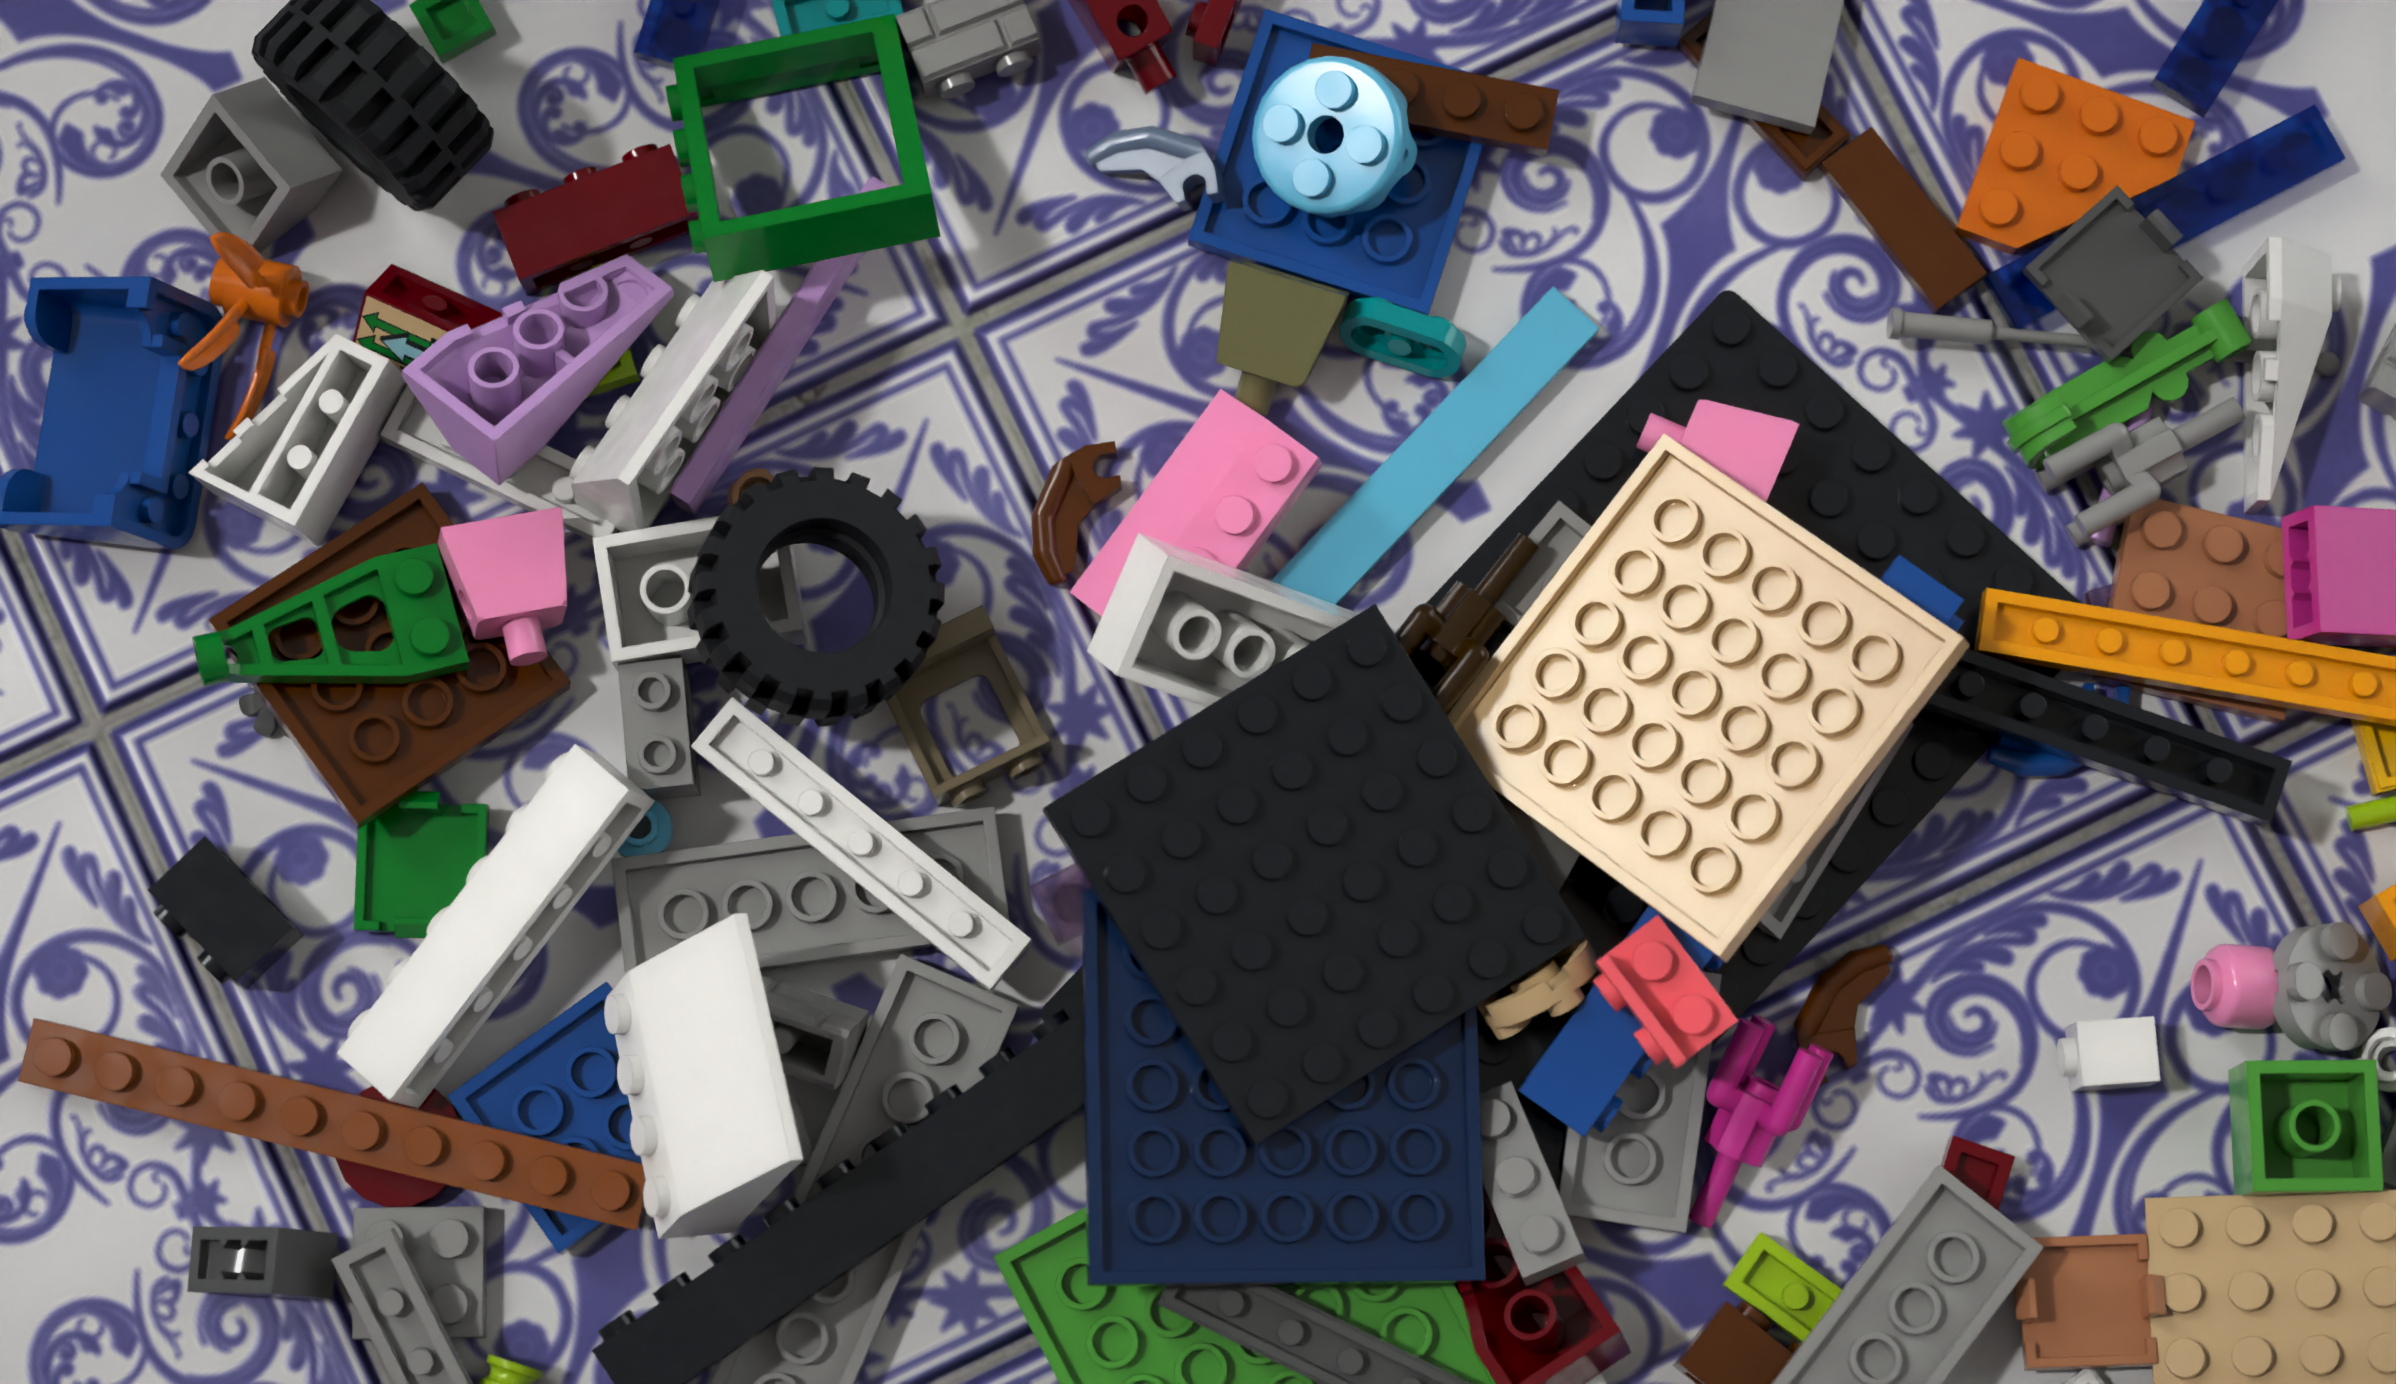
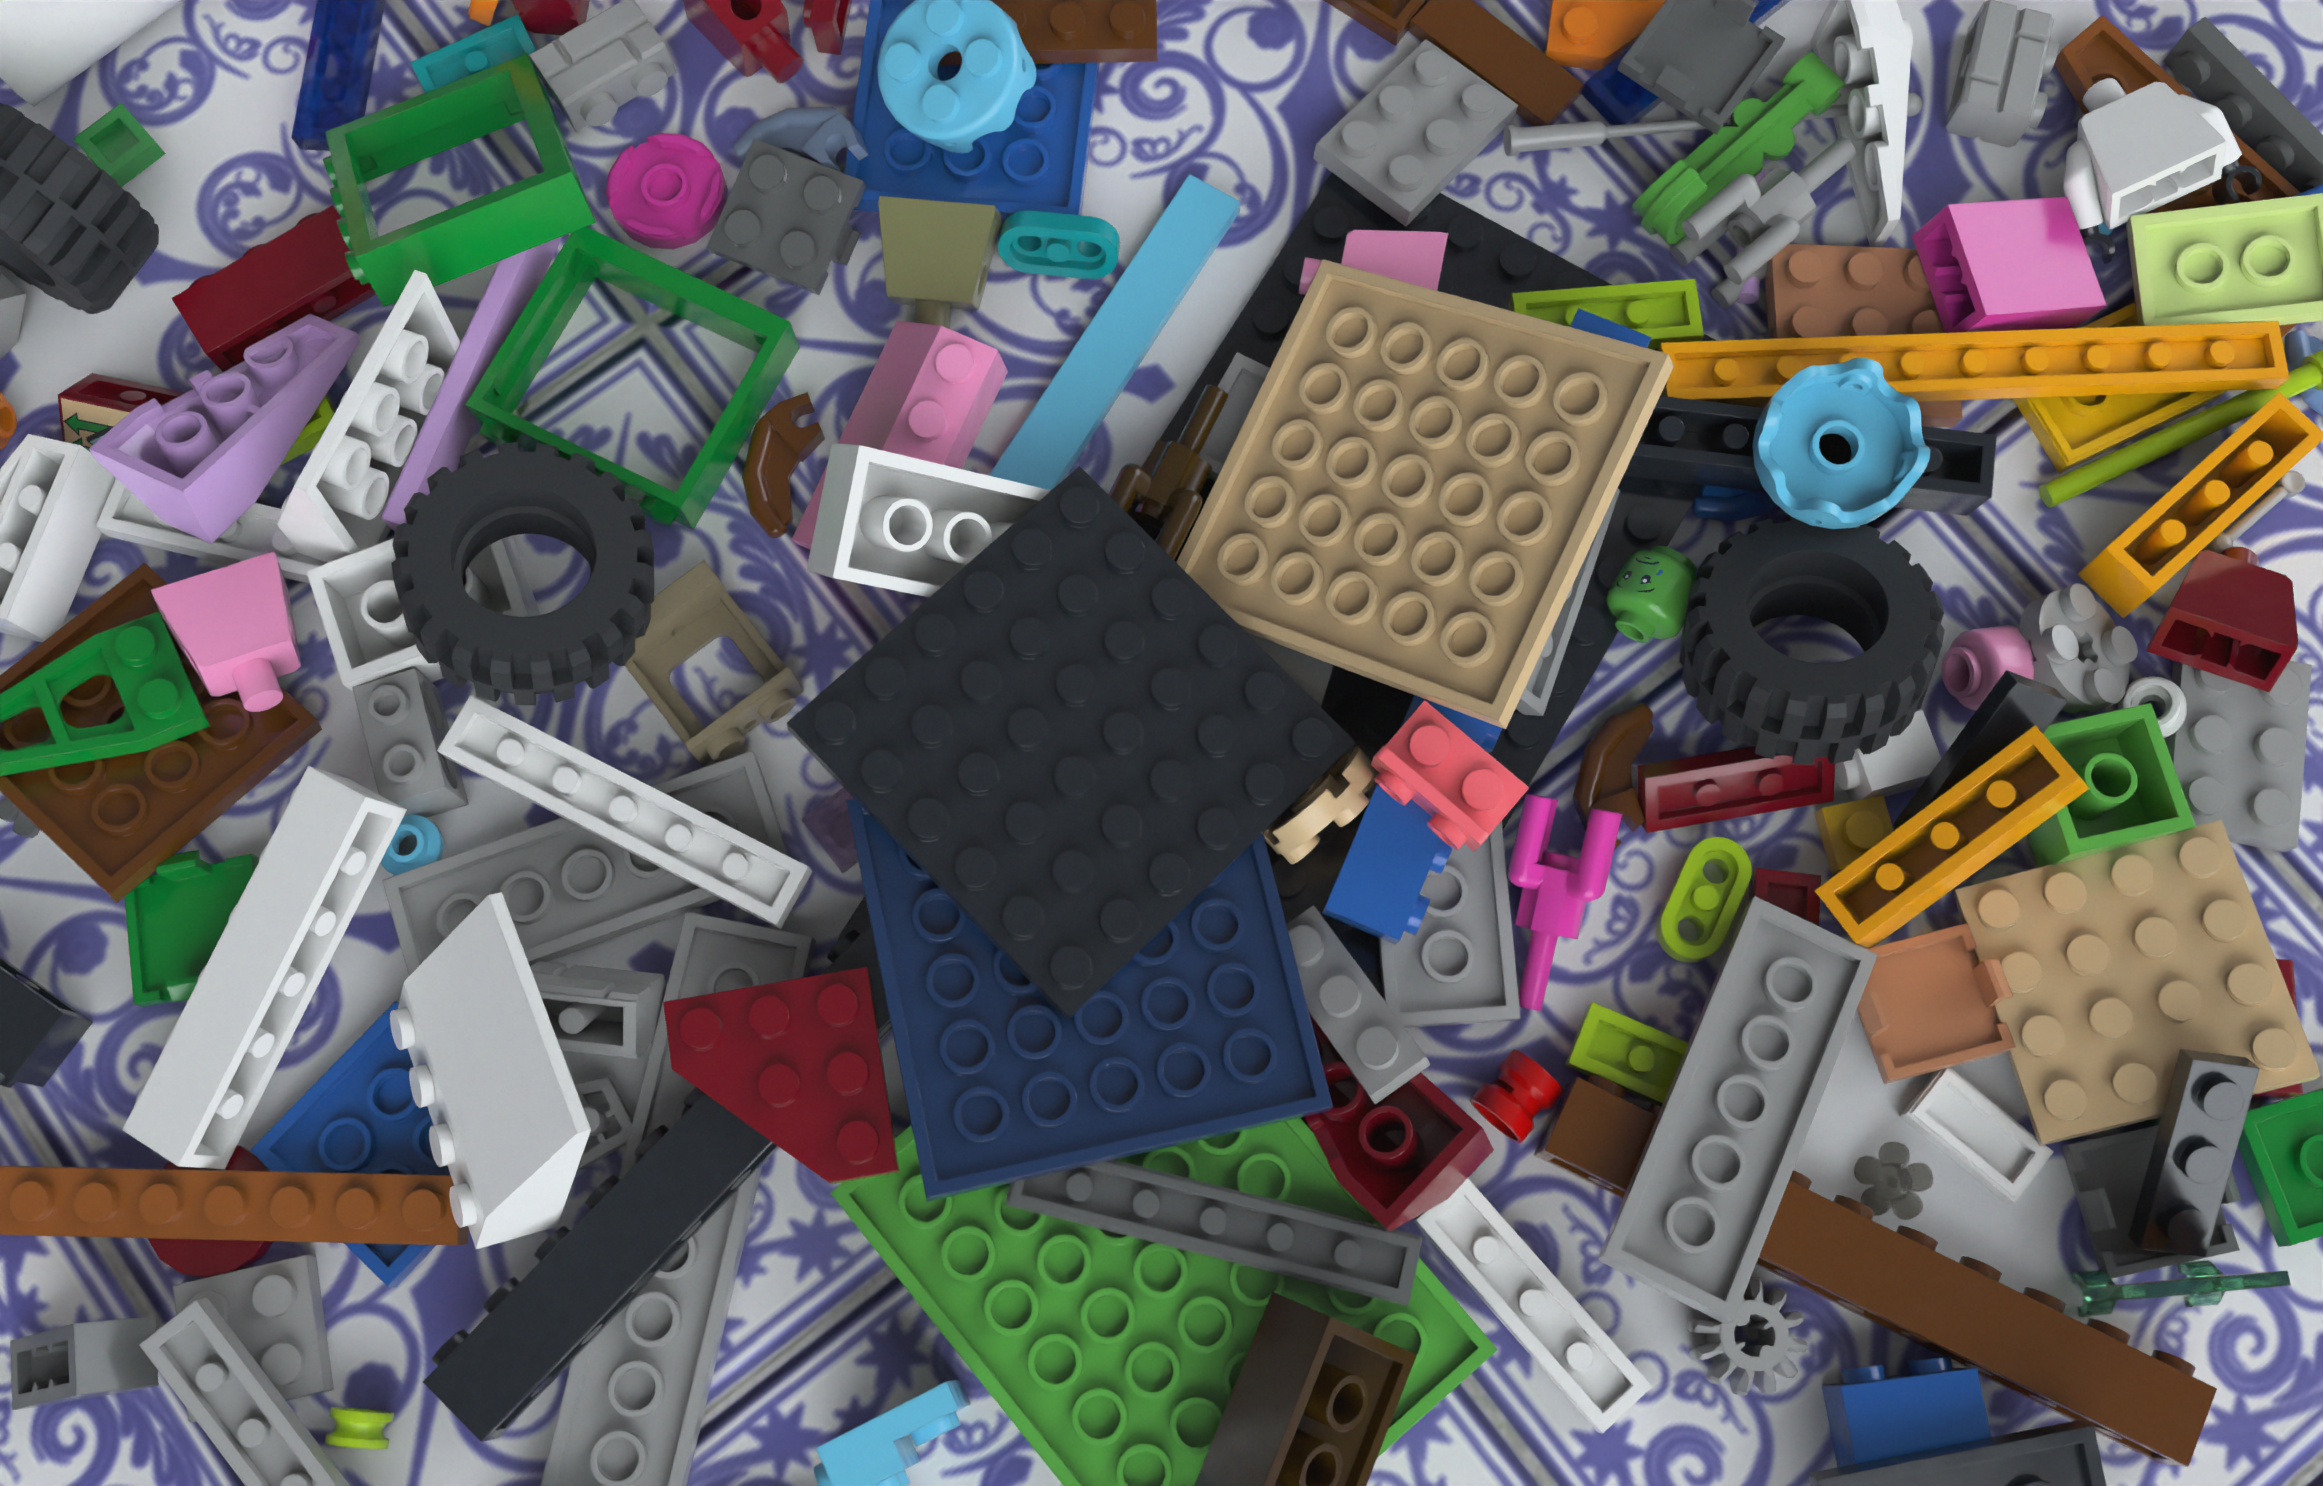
camera: 10 degrees left, 5 degrees down
none -> green window [465,227,800,530]
none -> dark pink tile [606,133,728,249]
none -> dark red plate [663,967,900,1184]
none -> dark grey piece [707,138,866,295]
none -> light grey plate [1313,39,1518,226]
none -> red wheel [1470,1049,1564,1144]
none -> lime plate [1509,279,1704,349]
none -> bright green head [1606,545,1697,643]
none -> dark red plate [1637,746,1835,833]
none -> lime plate [1656,837,1752,963]
none -> black tyre [1679,515,1945,765]
none -> medium azure plate [1752,358,1930,529]
none -> light orange brick [1815,725,2090,948]
none -> yellow plate [1815,795,1894,875]
none -> black tile [1893,670,2067,829]

